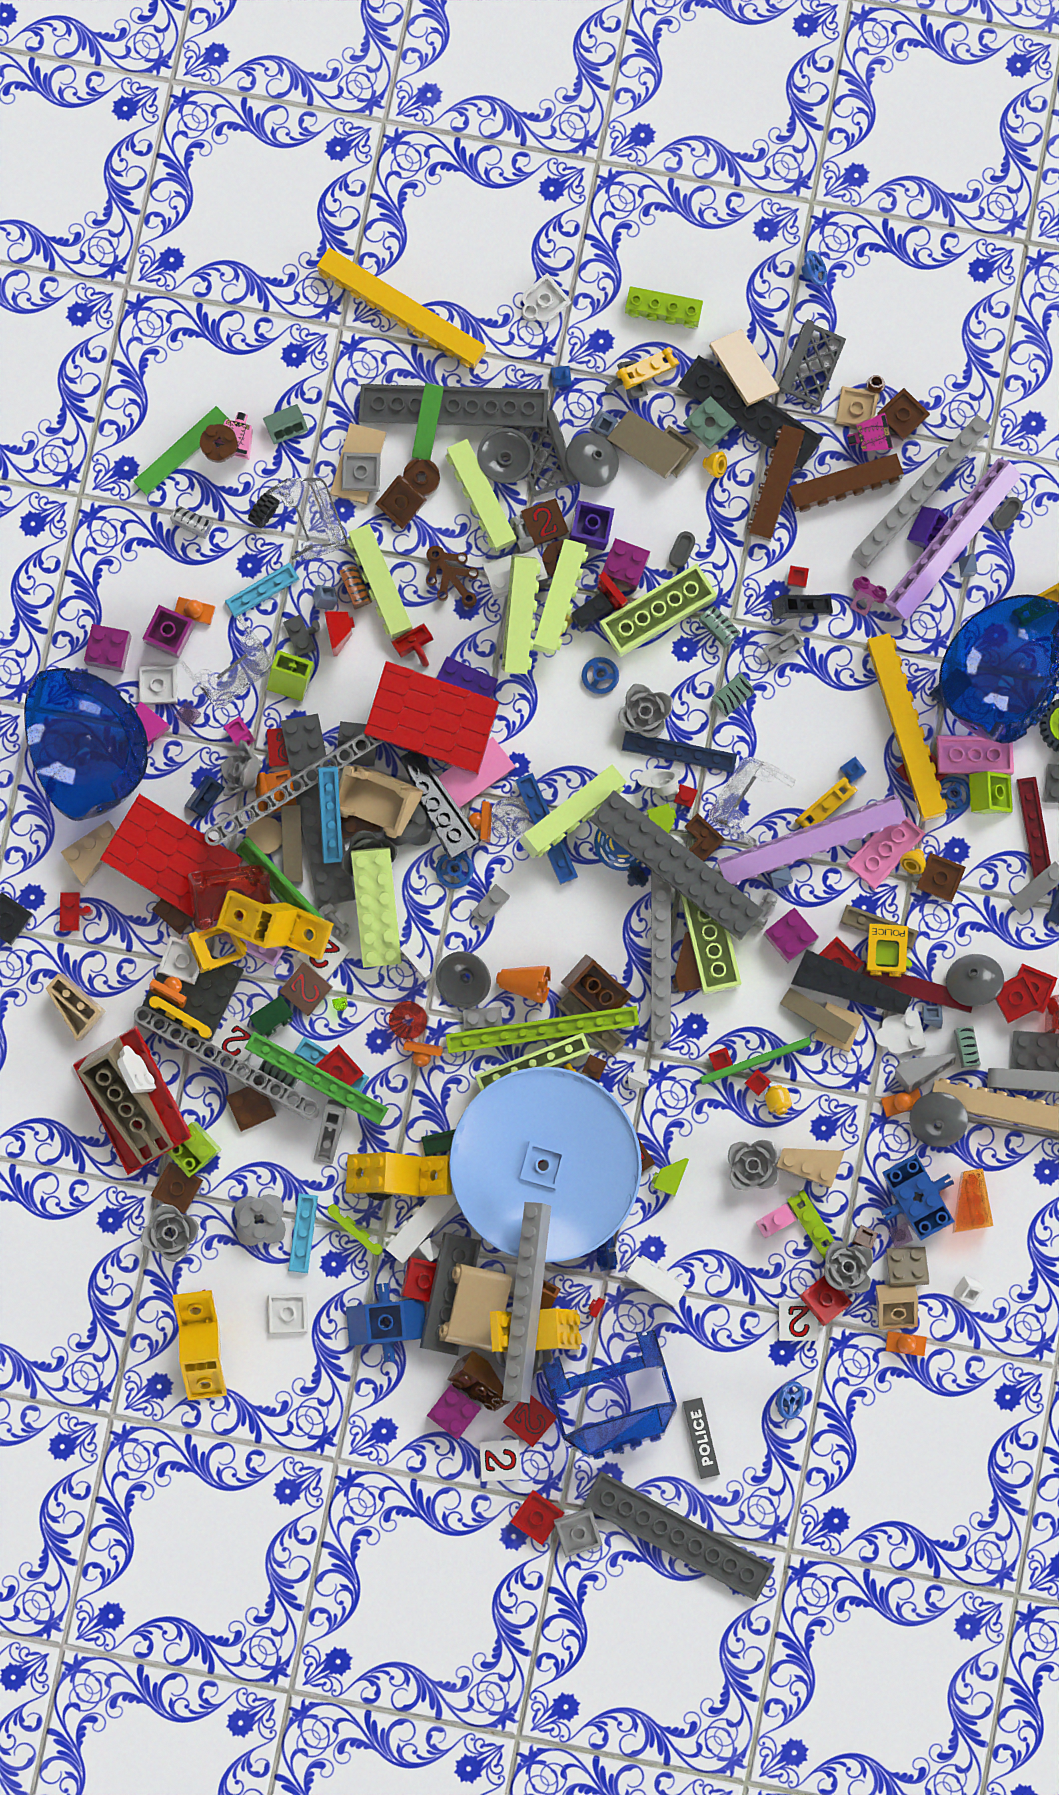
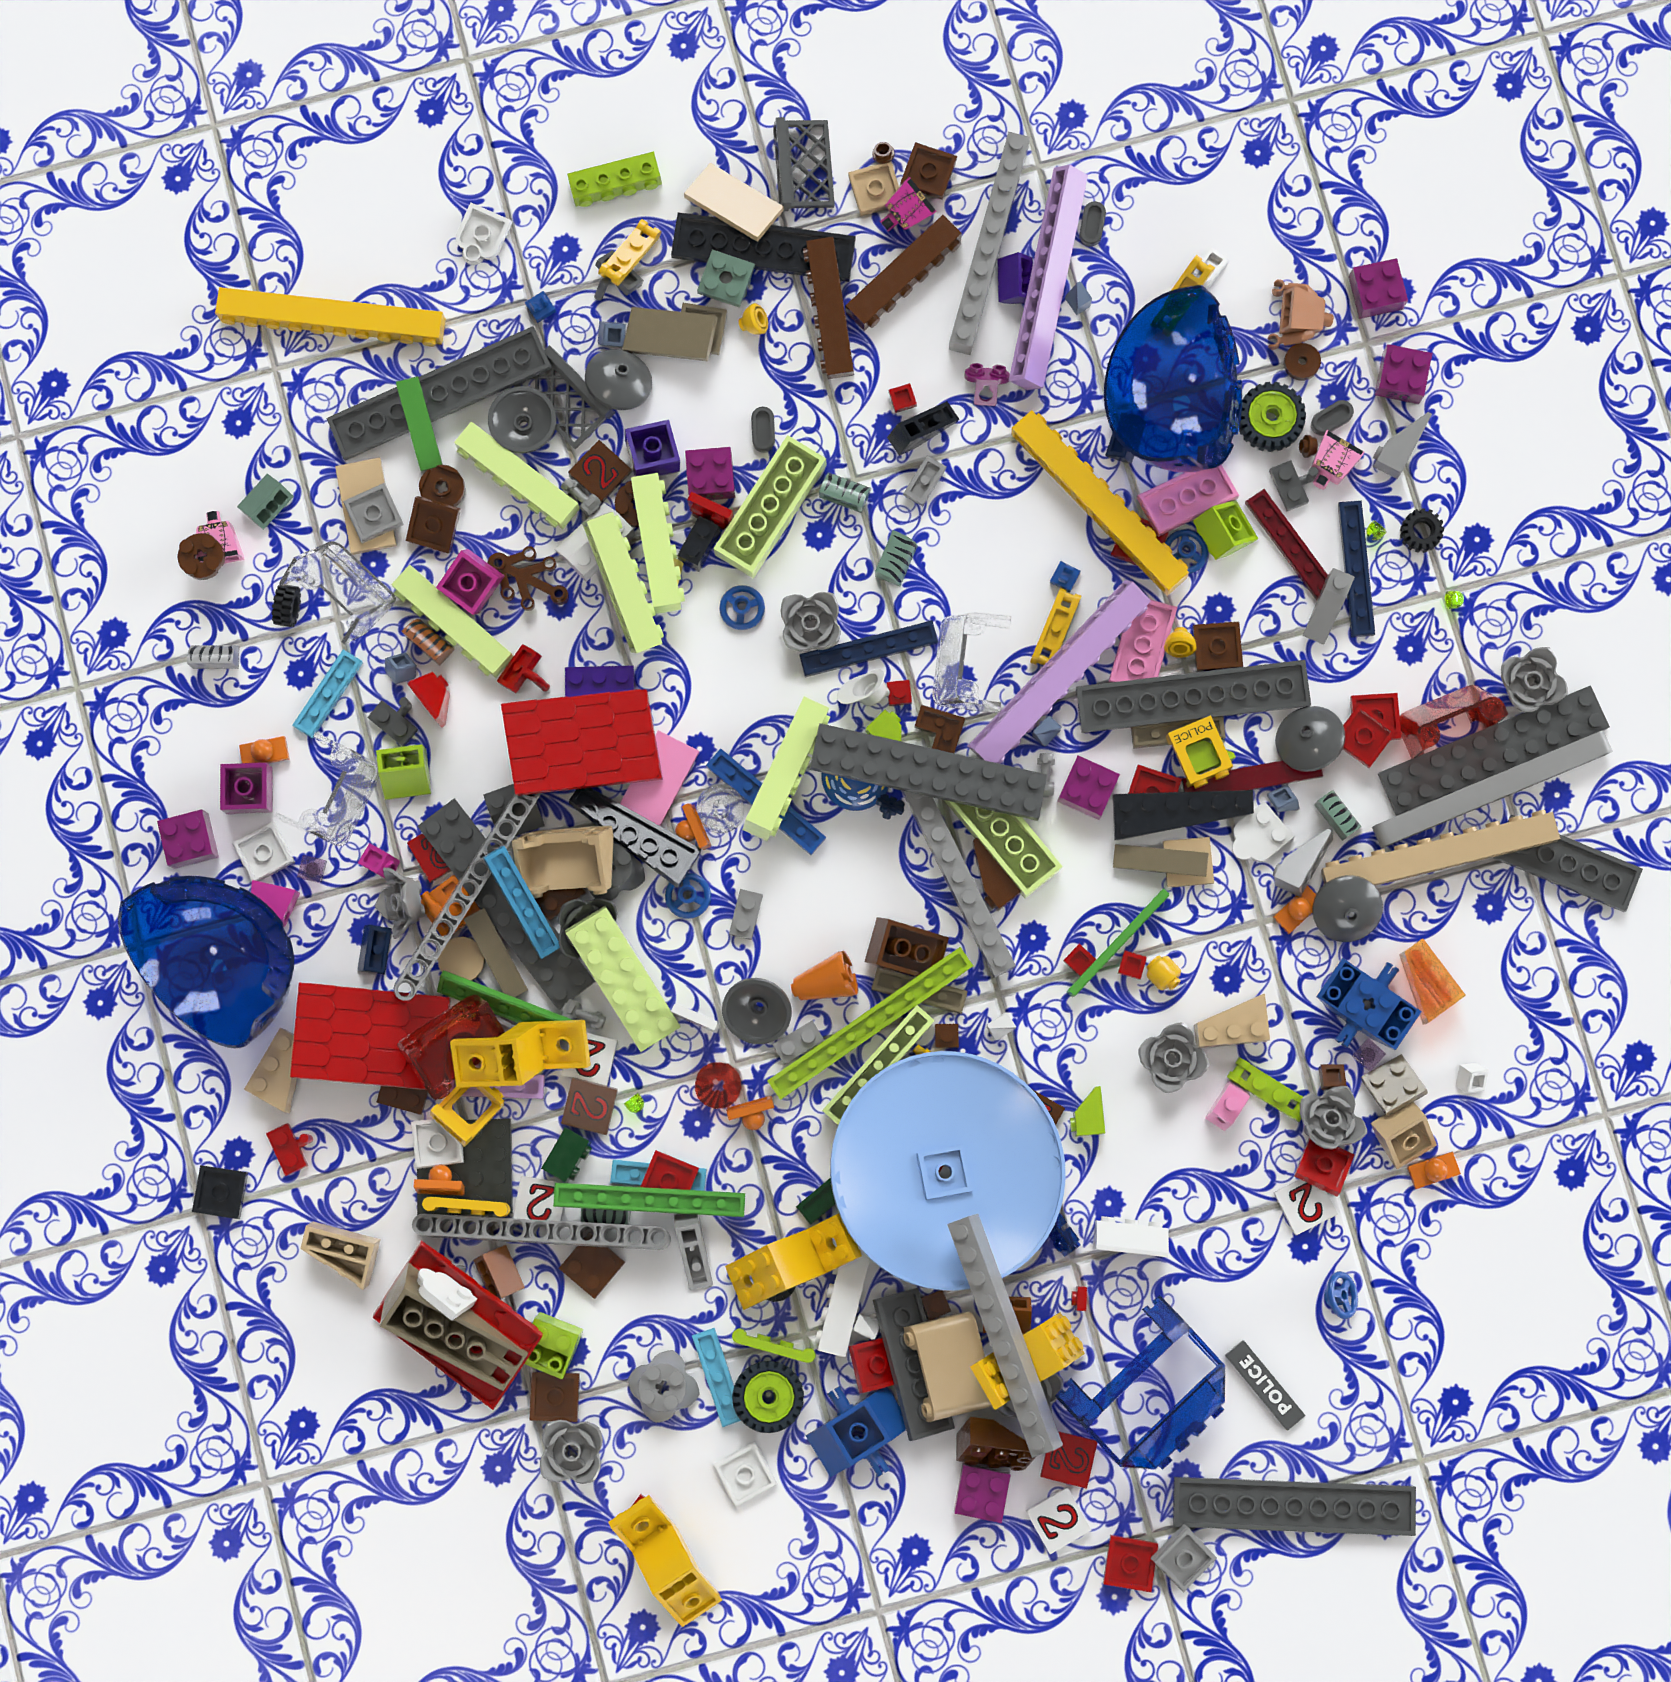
camera: 20 degrees left, 0 degrees up
bright green tile [133,406,229,496] -> none
blue piece [801,250,827,286] -> none
none -> dark pink brick [436,549,505,615]
none -> brick [473,1245,525,1299]
none -> wheel [732,1361,804,1433]
none -> reddish brown plate [921,1290,952,1320]
none -> dark grey plate [1076,660,1311,733]

